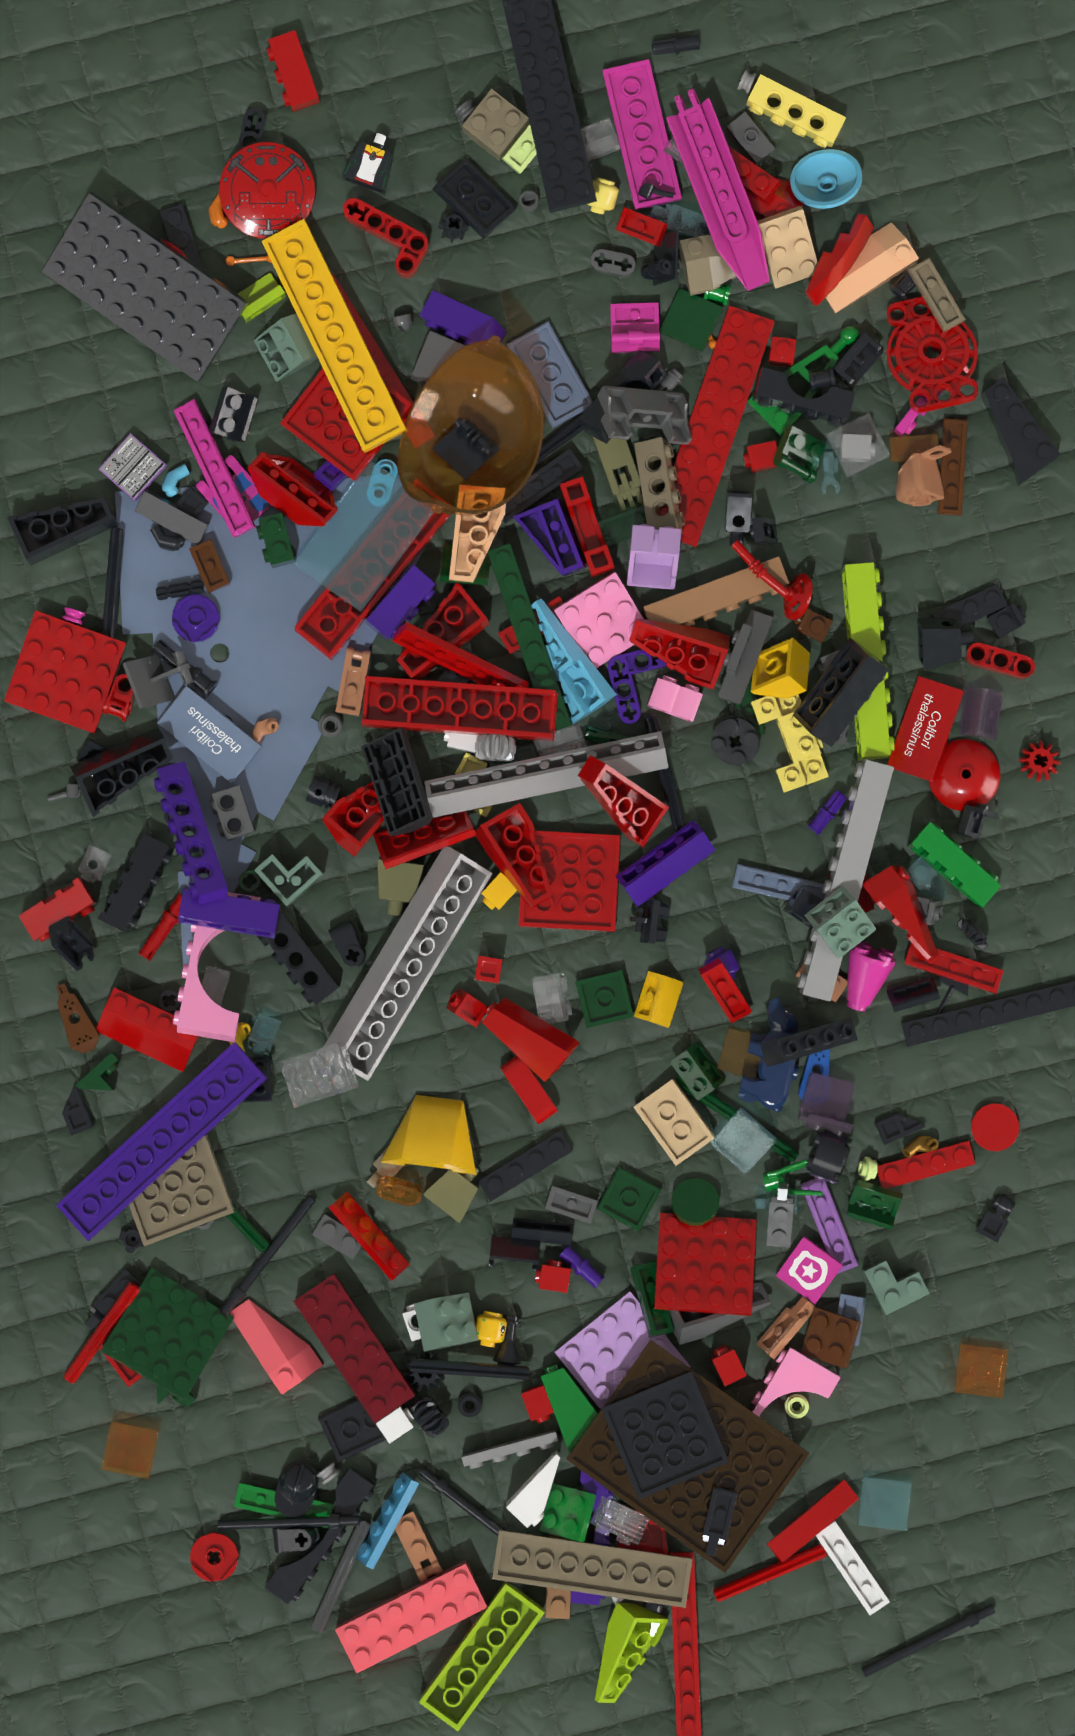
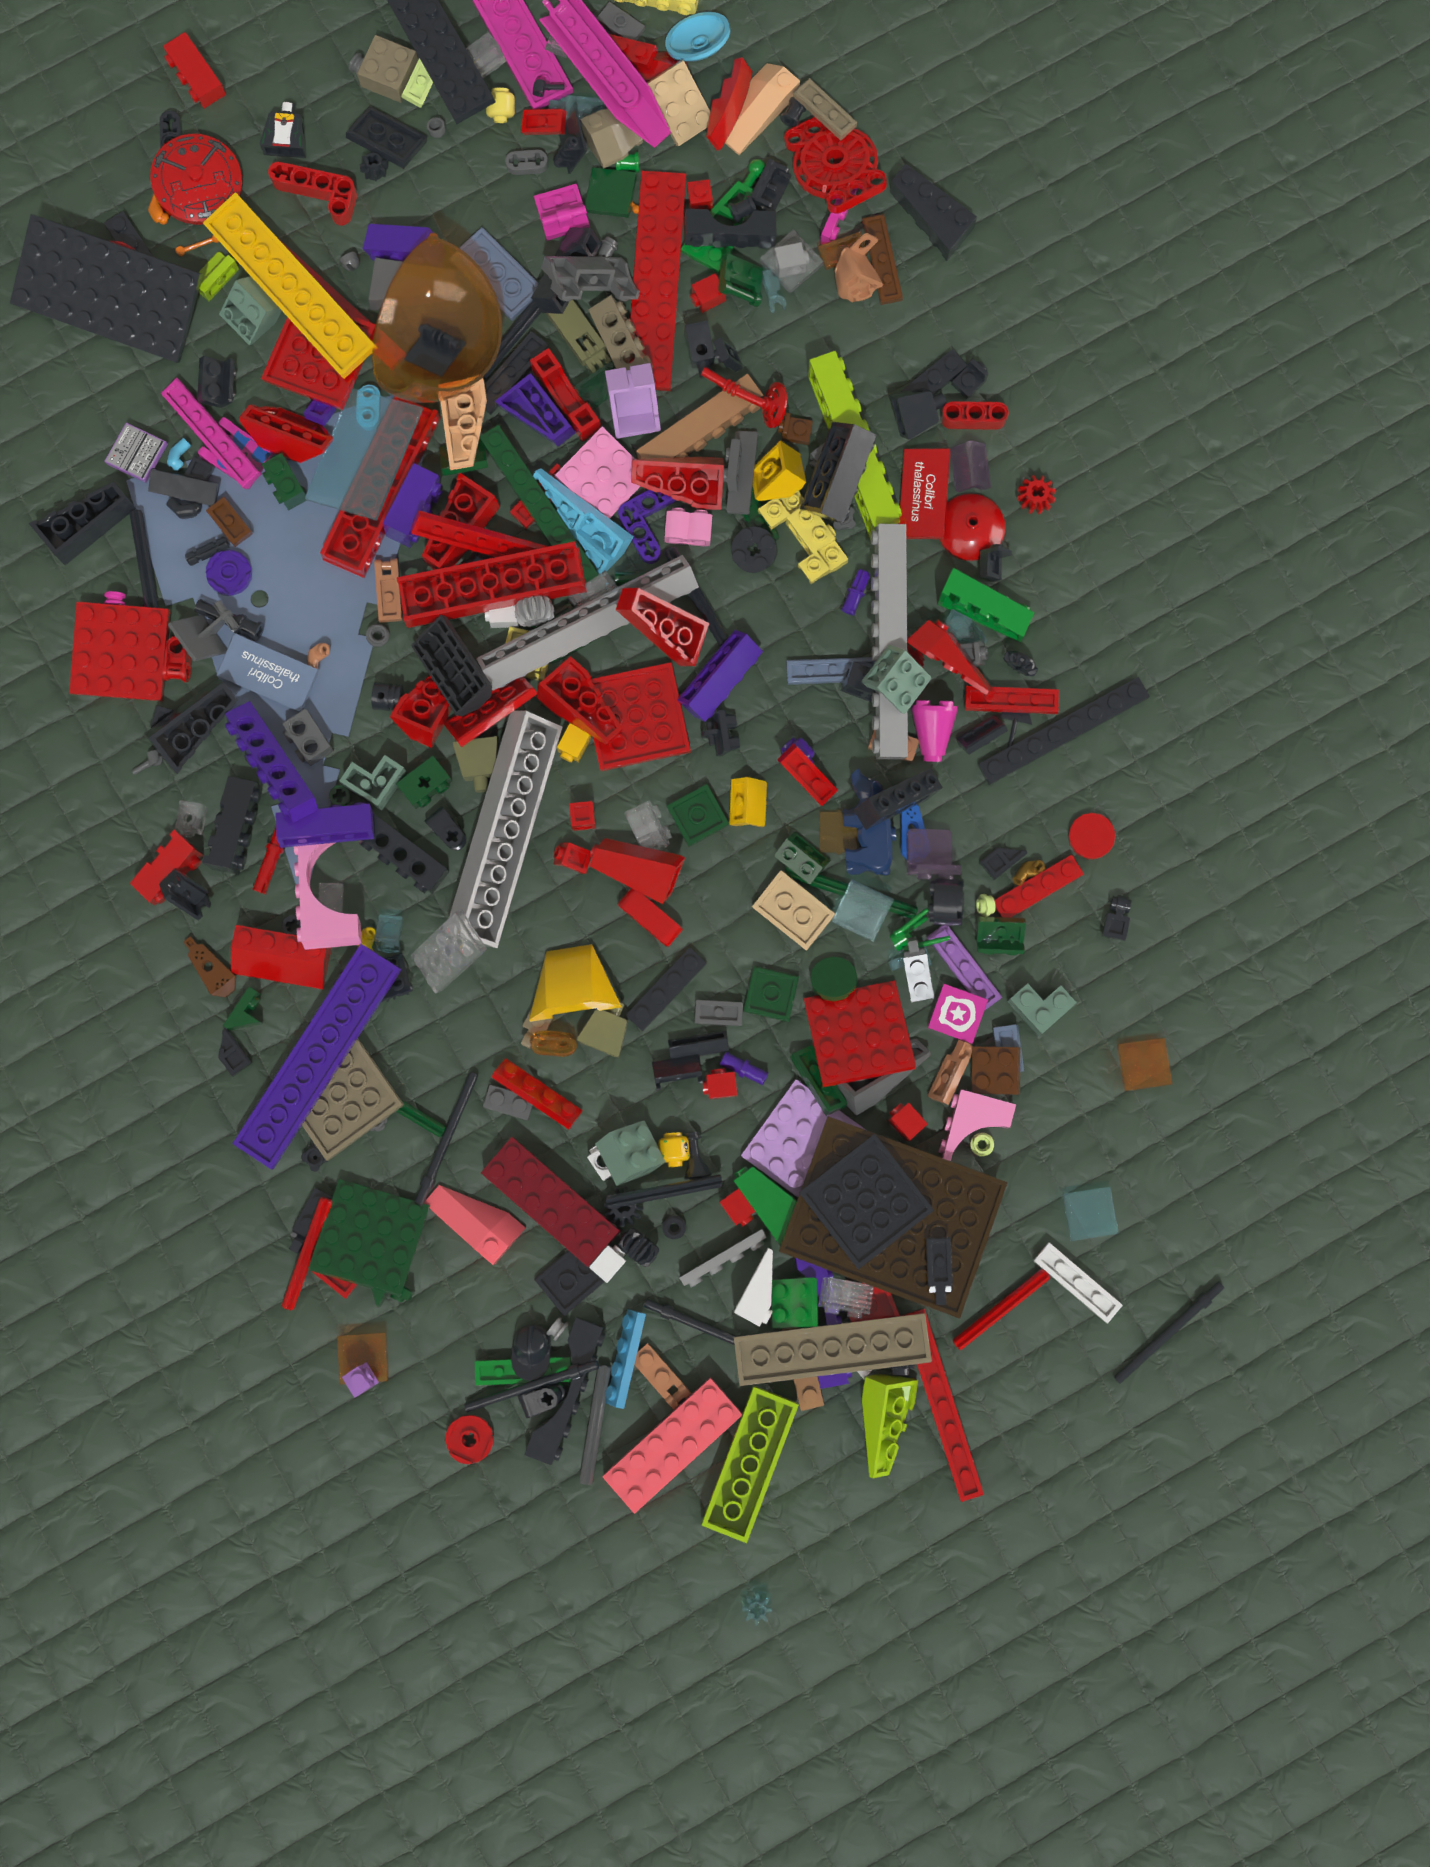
camera: 10 degrees left, 5 degrees down
red slope [766,1480,859,1563] -> none
none -> medium lavender brick [342,1362,379,1398]
none -> dark green brick [396,756,452,809]

